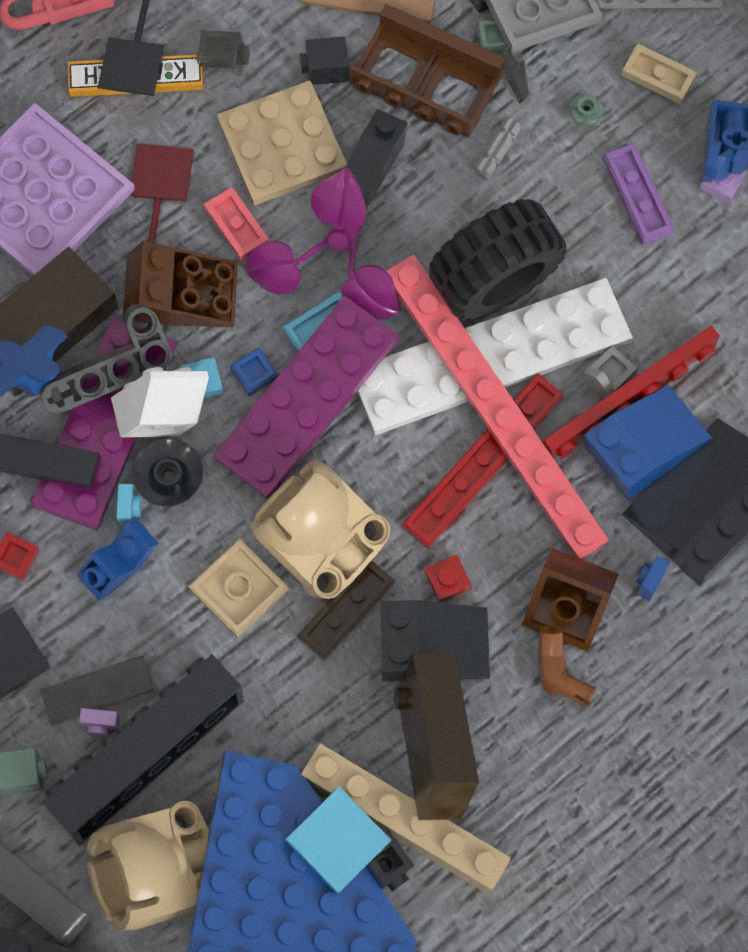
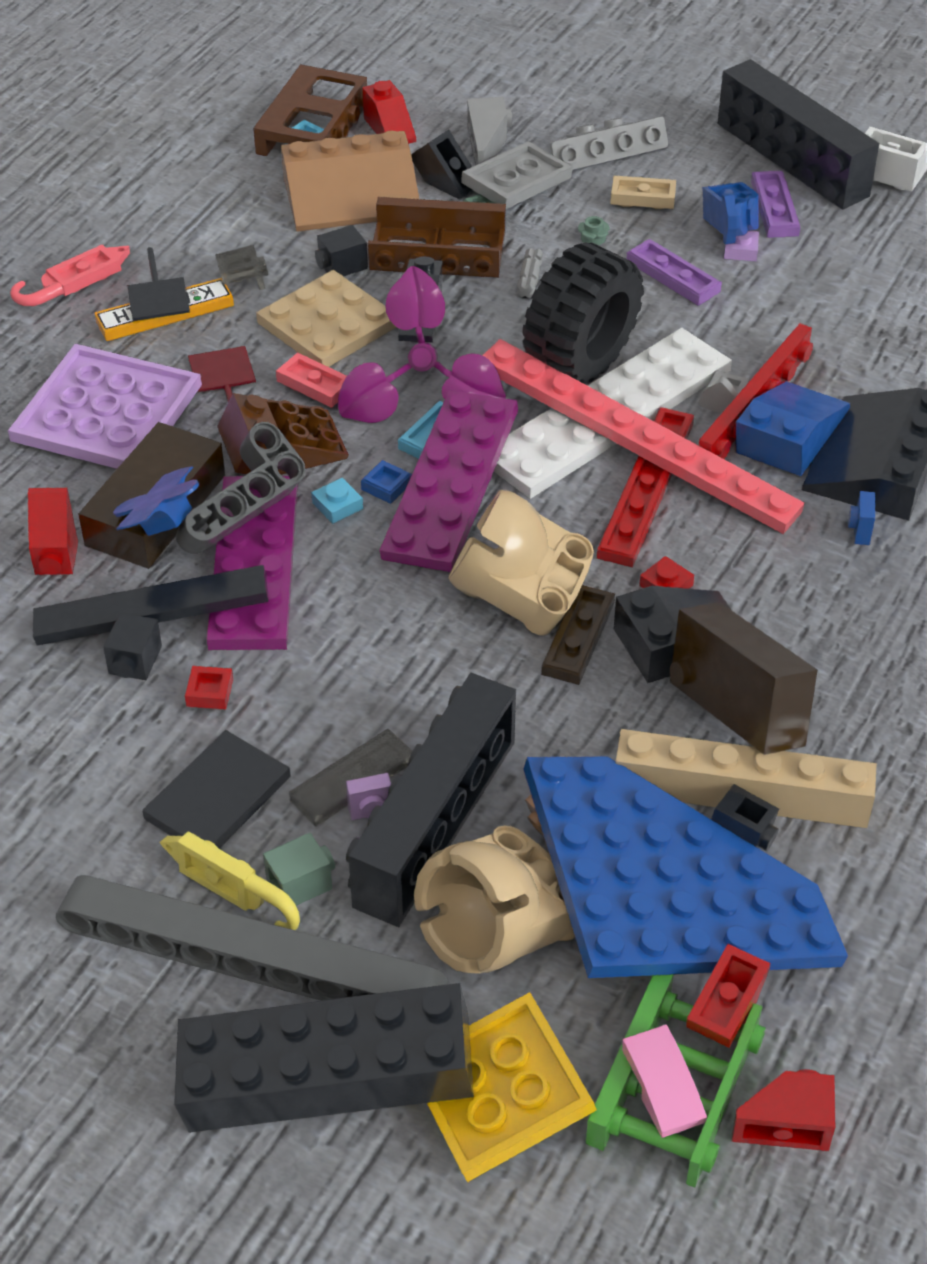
camera: 20 degrees left, 25 degrees down
blue slope [77,518,159,601] -> none
white slope [111,367,209,437] -> none
medium azure plate [117,484,141,528] -> none
black dish [132,438,203,507] -> none
tan tile [188,538,289,638] -> none
medium azure tile [285,787,391,894] -> none
clear smoke bar [500,49,529,103] -> none
reddish brown slope [522,548,619,652] -> none
dark orange arm [538,625,596,708] -> none

